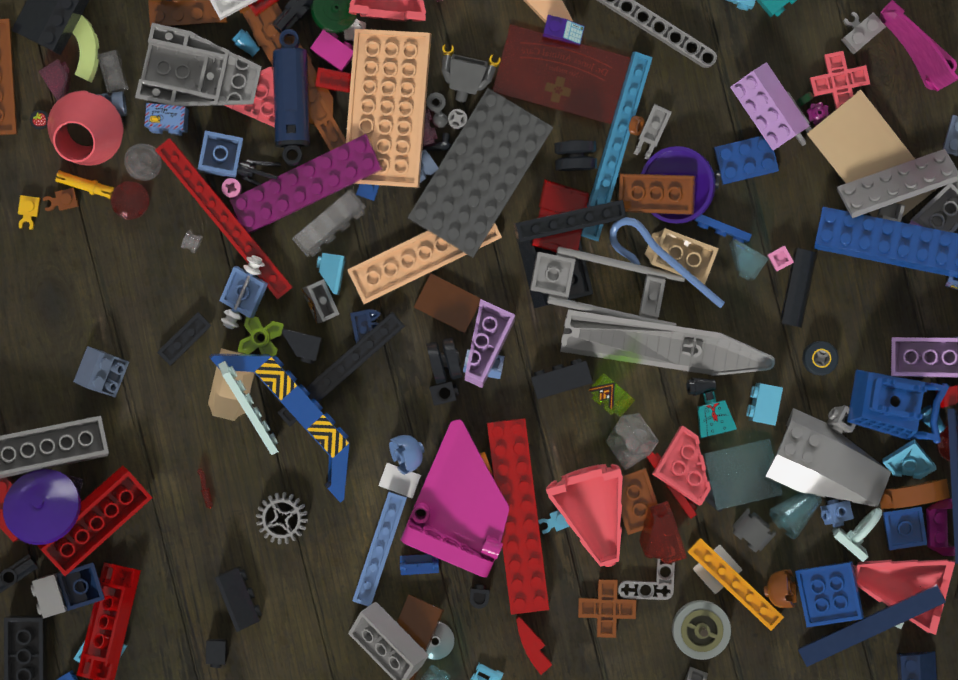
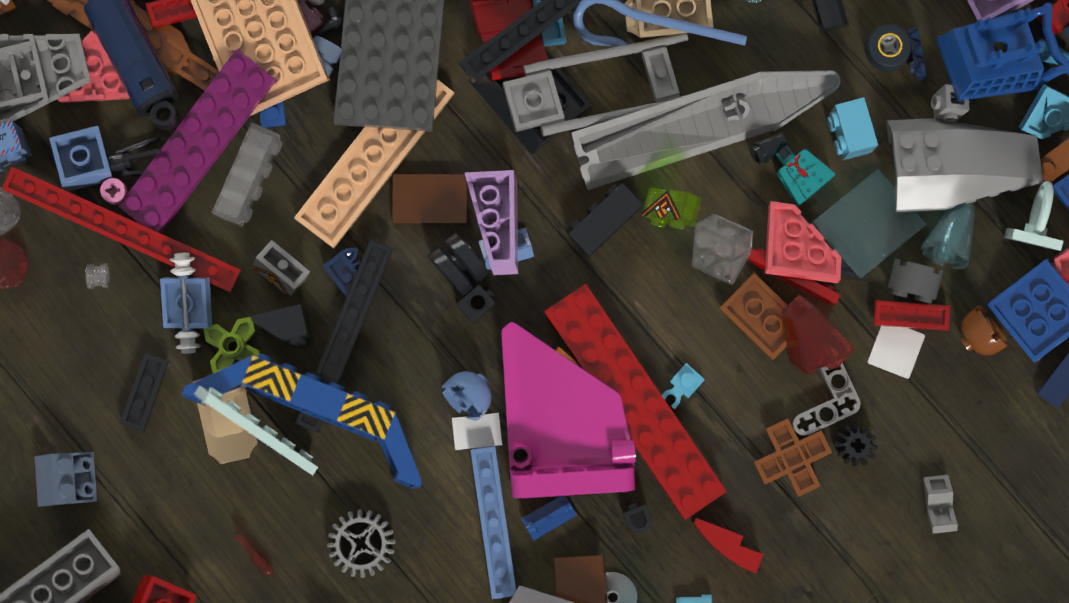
camera: 30 degrees left, 5 degrees down
dark azure cone [232,29,260,57] -> none
medium azure slope [316,253,346,295] -> none
coral cone [546,464,623,567] -> none
wheel [672,600,731,660] -> none
light orange plate [687,538,784,631] -> none
medium blue brick [820,499,854,527] -> none
none -> black gear [835,425,878,467]
none -> red plate [873,300,950,331]
none -> dark blue plate [908,27,928,80]

